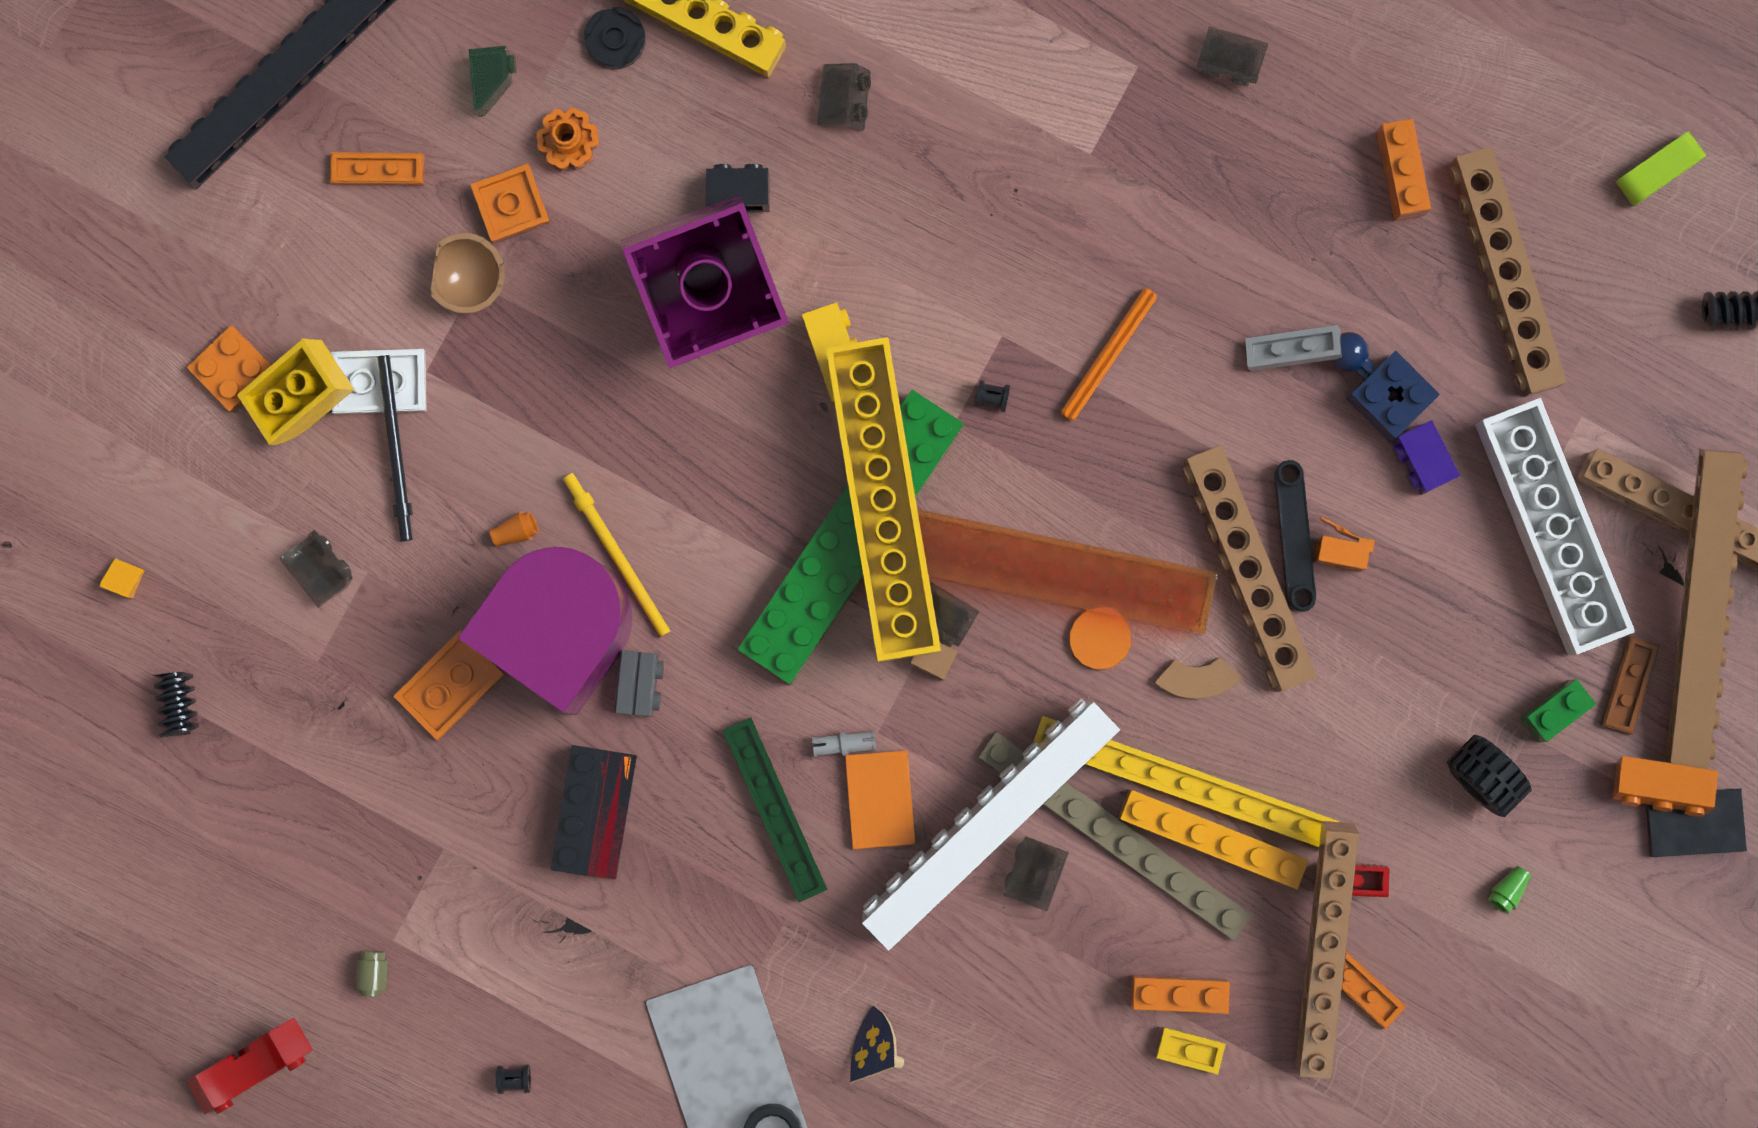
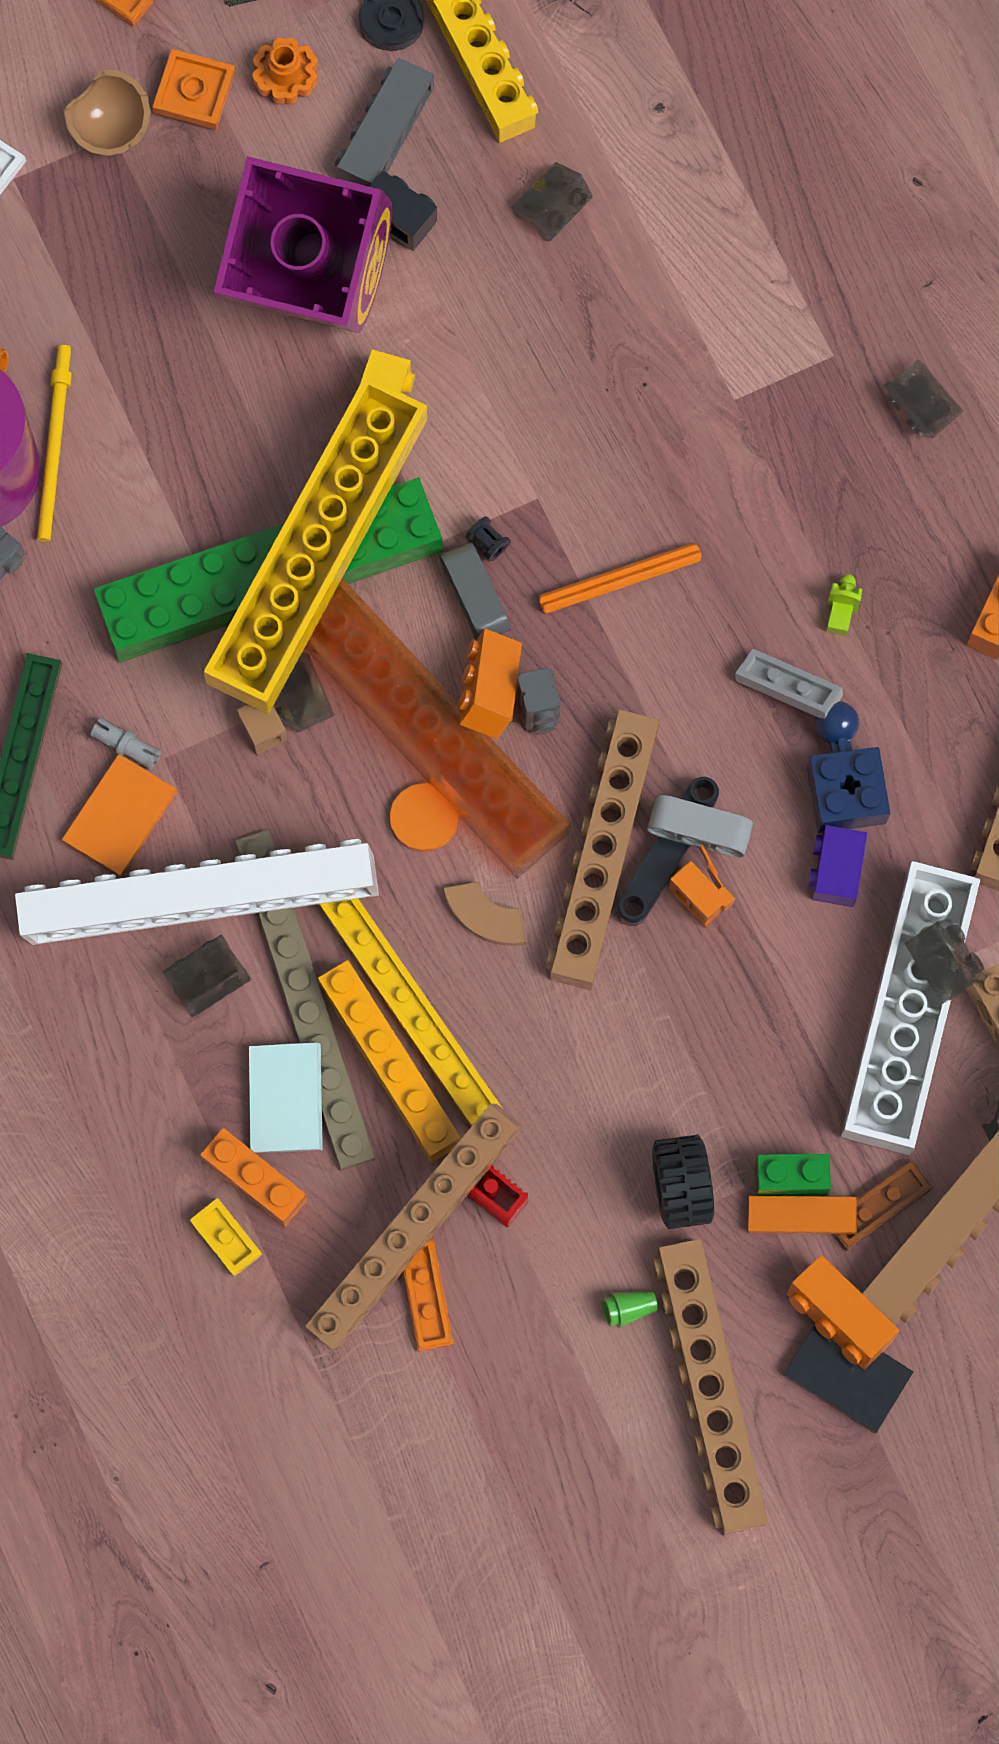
camera: 30 degrees right, 10 degrees down
none -> light aqua tile [249,1042,323,1153]
none -> dark grey brick [335,57,434,187]
none -> dark grey beam [439,542,511,640]
none -> orange brick [458,628,522,739]
none -> dark grey brick [517,667,561,735]
none -> light grey beam [647,795,754,858]
none -> medium nougat brick [653,1239,768,1535]
none -> orange tile [748,1196,857,1234]
none -> lime piece [826,574,863,636]
none -> clear smoke bracket [904,919,986,1004]

